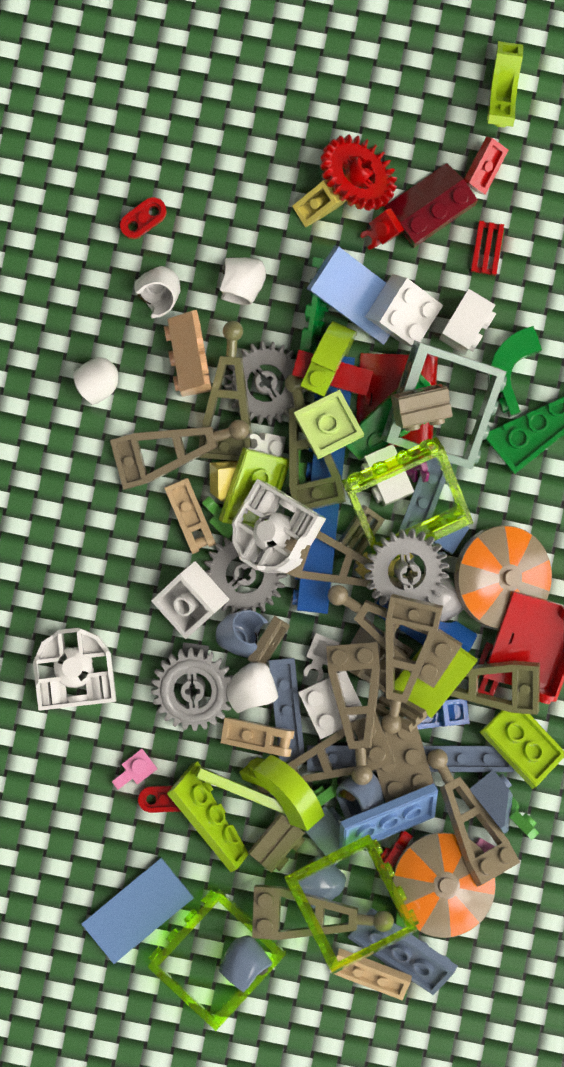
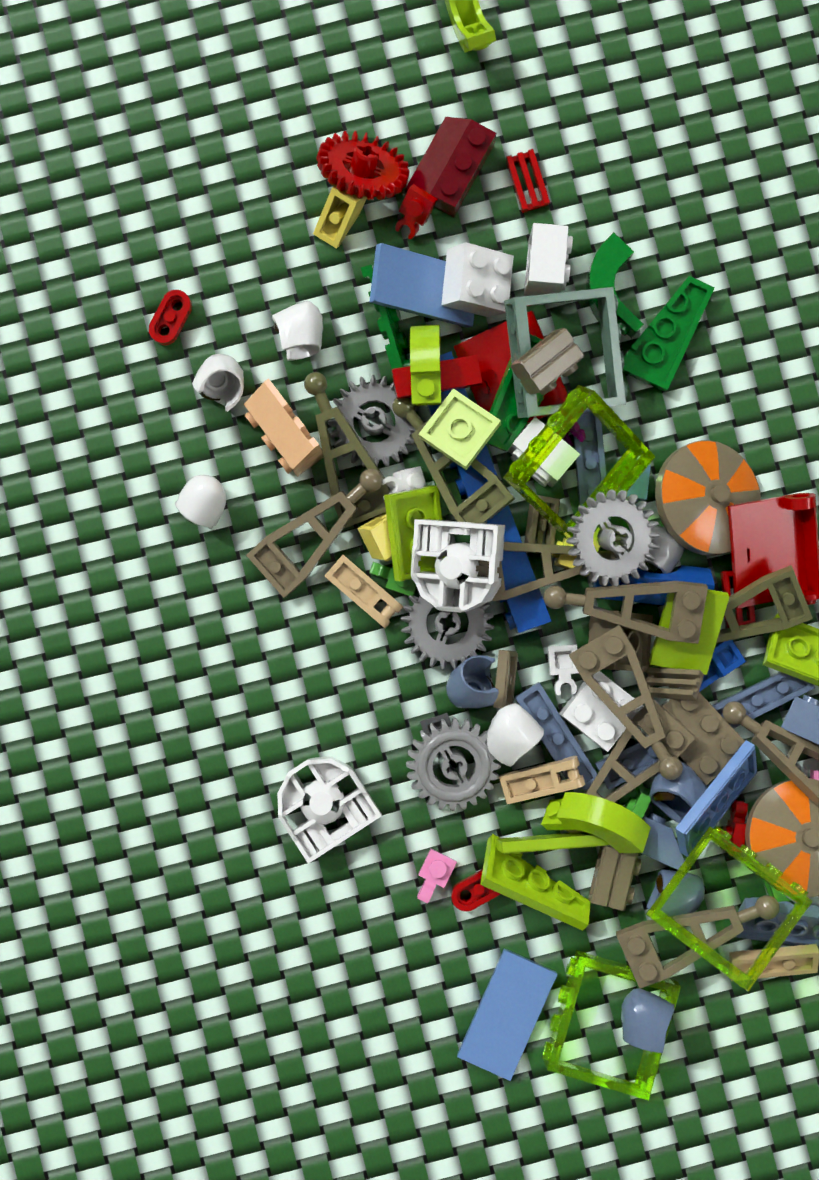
camera: 30 degrees left, 0 degrees up
white brick [151,561,230,639] -> none
dark tan plate [381,594,443,734] -> none
plate [464,137,508,195] -> none

